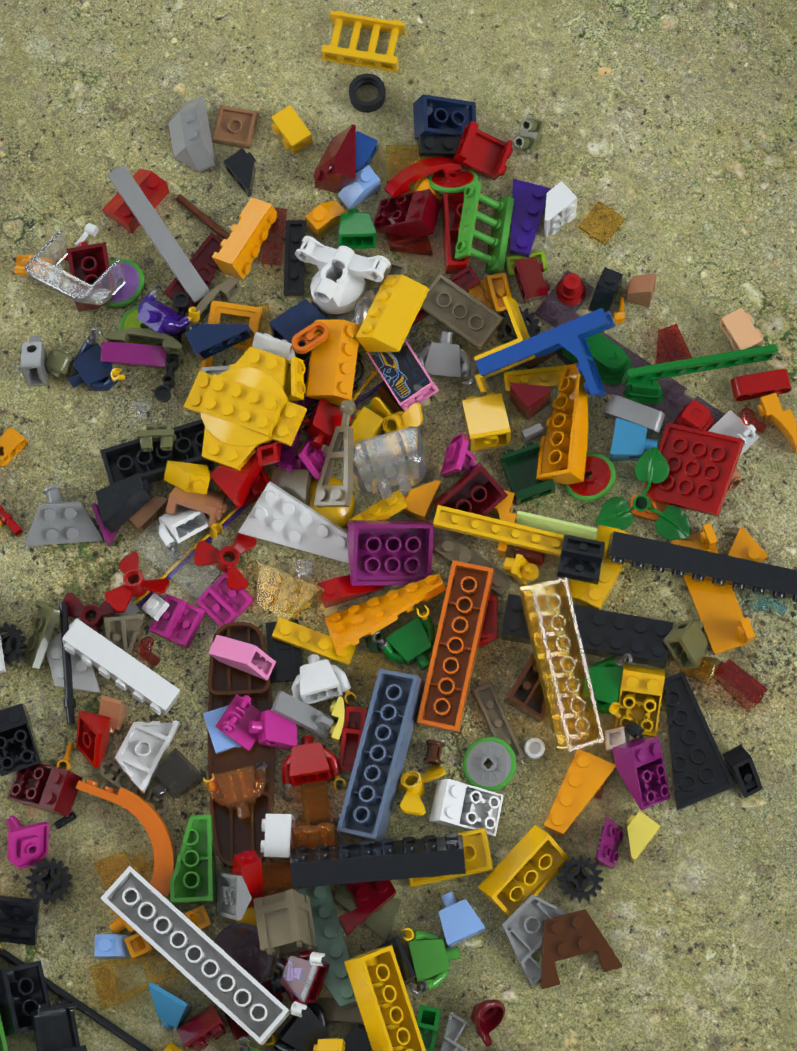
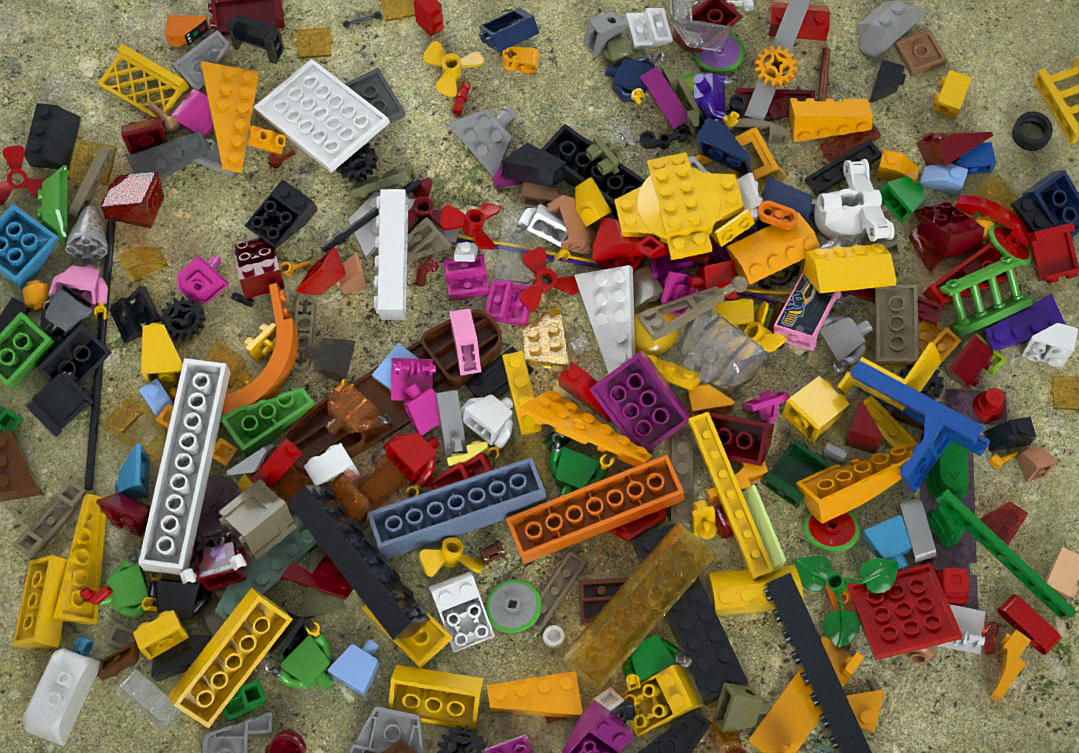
camera: 50 degrees right, 5 degrees down
white wing [115,721,180,793] -> none
black slope [557,534,605,585] -> none
none -> yellow slope [141,323,183,387]
none -> yellow hips [244,322,277,362]
none -> white slope [625,8,673,50]
none -> light orange gear [754,45,798,89]

